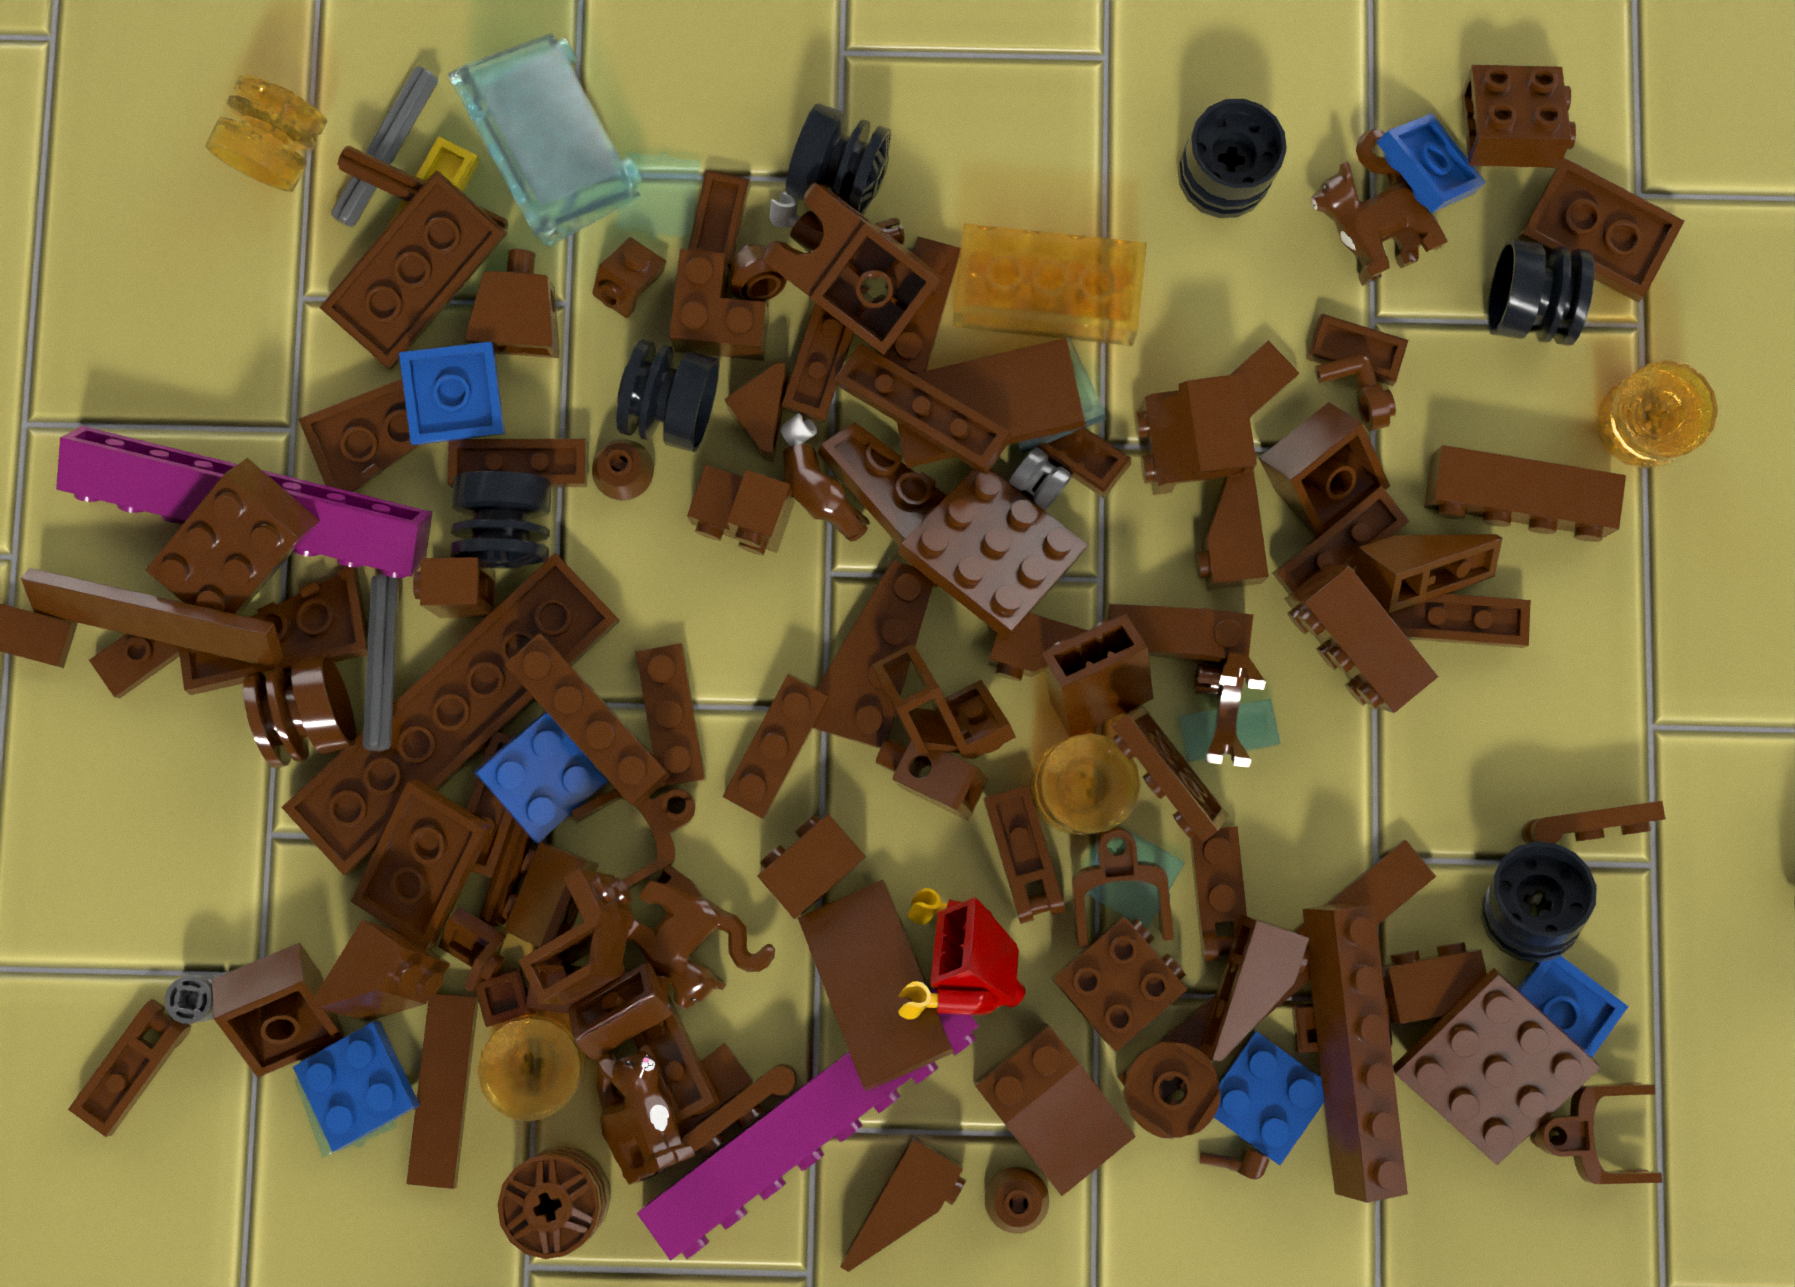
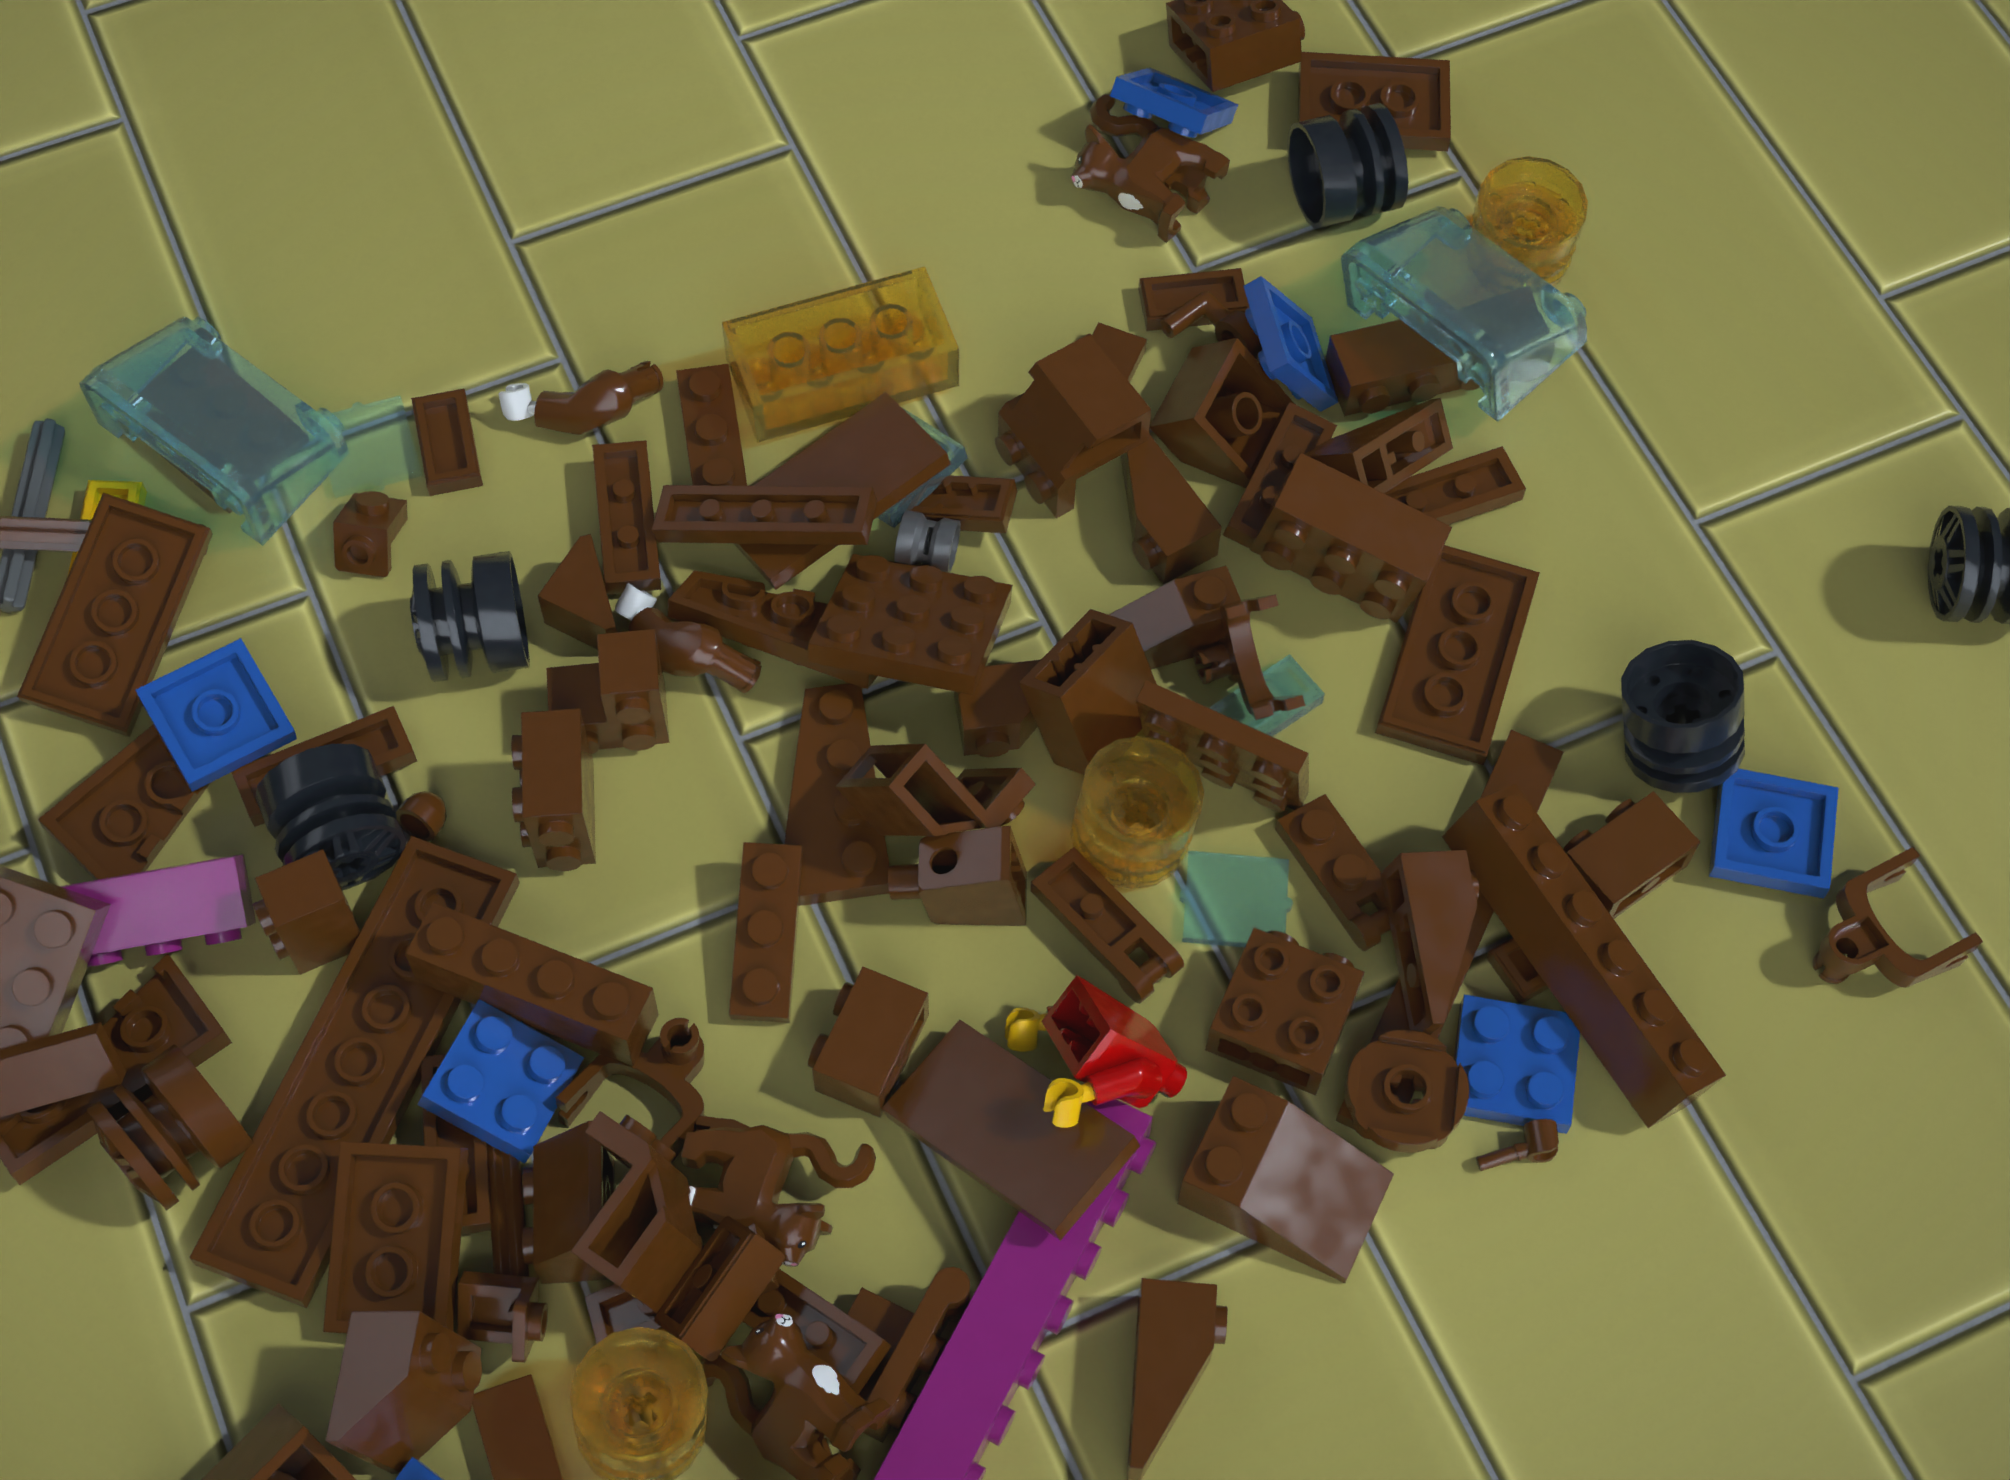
camera: 30 degrees left, 20 degrees down
dark grey axle [363,573,399,752] -> none
reddish brown torso [465,249,560,358] -> none
reddish brown tile [475,967,534,1027] -> none
reddish brown cone [592,439,654,501] -> none
reddish brown plate [636,643,706,788] -> none
reddish brown brick [669,249,769,361] -> none
reddish brown cone [730,244,788,302] -> none
reddish brown brick [761,183,943,355] -> none
black wheel [785,103,892,215] -> none
reddish brown cone [985,1167,1049,1233] -> none
reddish brown piece [1072,825,1174,948] -> none
black wheel [1178,98,1287,218] -> none
reddish brown plate [1393,968,1601,1165] -> none
reddish brown plate [1521,801,1666,844] -> none
none -> reddish brown hinge [396,791,447,842]
none -> reddish brown brick [511,708,596,871]
none -> blue plate [1243,276,1338,412]
none -> clear light blue windscreen [1341,206,1587,422]
none -> reddish brown tile [1375,545,1540,765]

